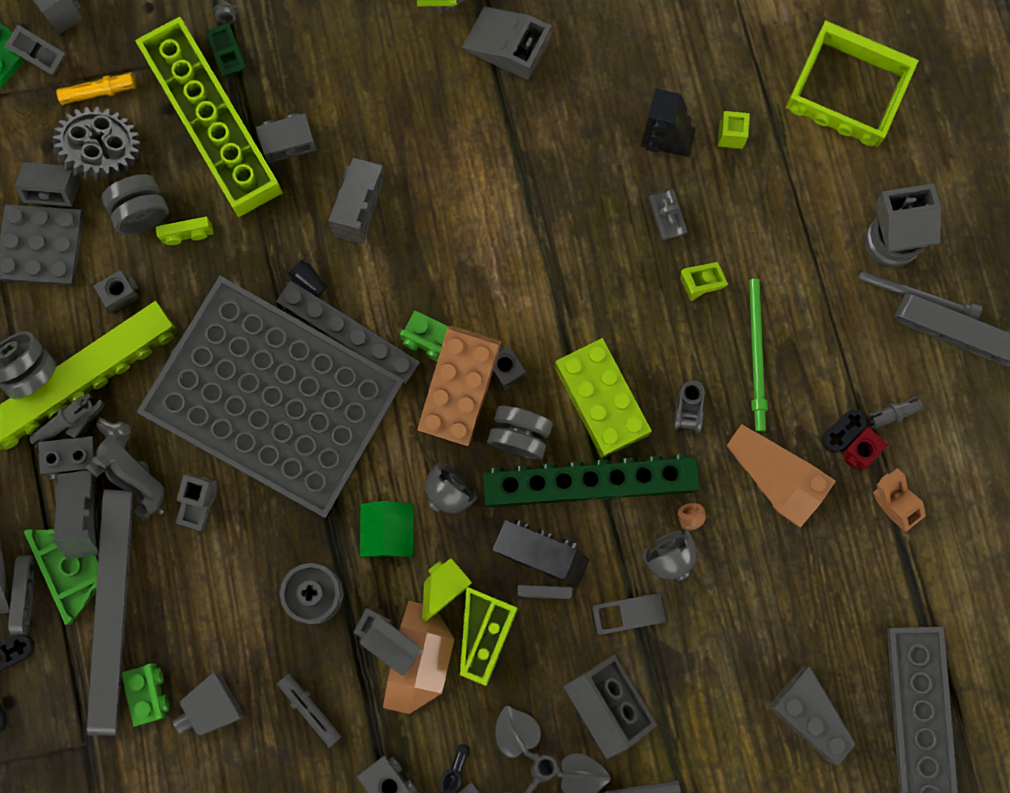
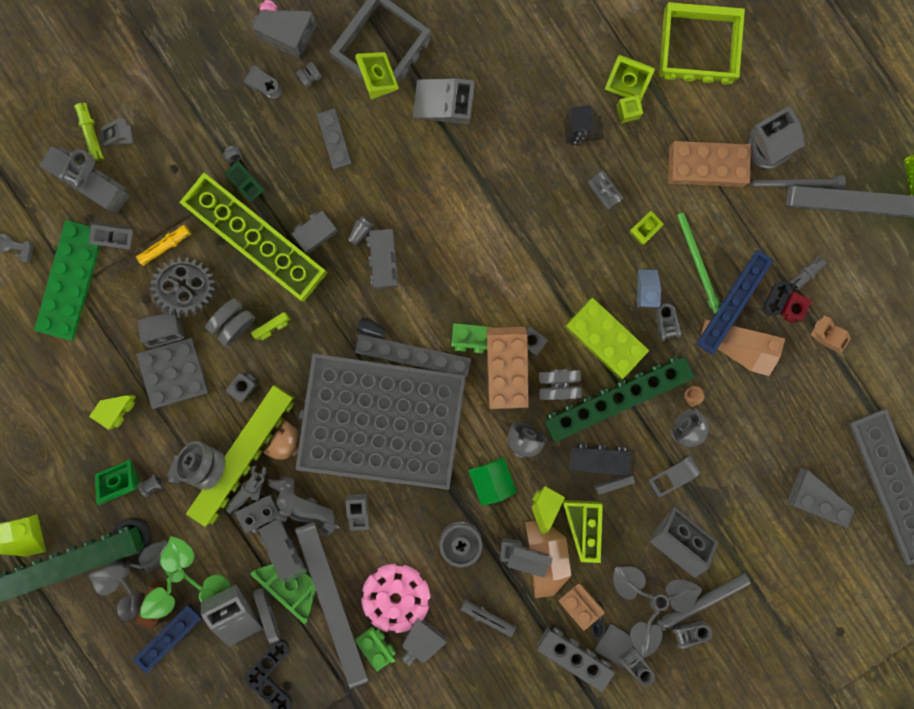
camera: 20 degrees left, 10 degrees up
none -> medium nougat cylinder [264,420,300,460]
none -> dark grey plate [317,109,352,170]
none -> dark grey cone [348,216,374,246]
none -> bright pink plate [361,564,430,633]
none -> medium nougat plate [558,582,605,631]
none -> lime slope [605,55,655,102]
none -> sand blue slope [637,269,661,308]
none -> medium nougat brick [668,141,751,187]
none -> dark blue plate [696,250,773,355]

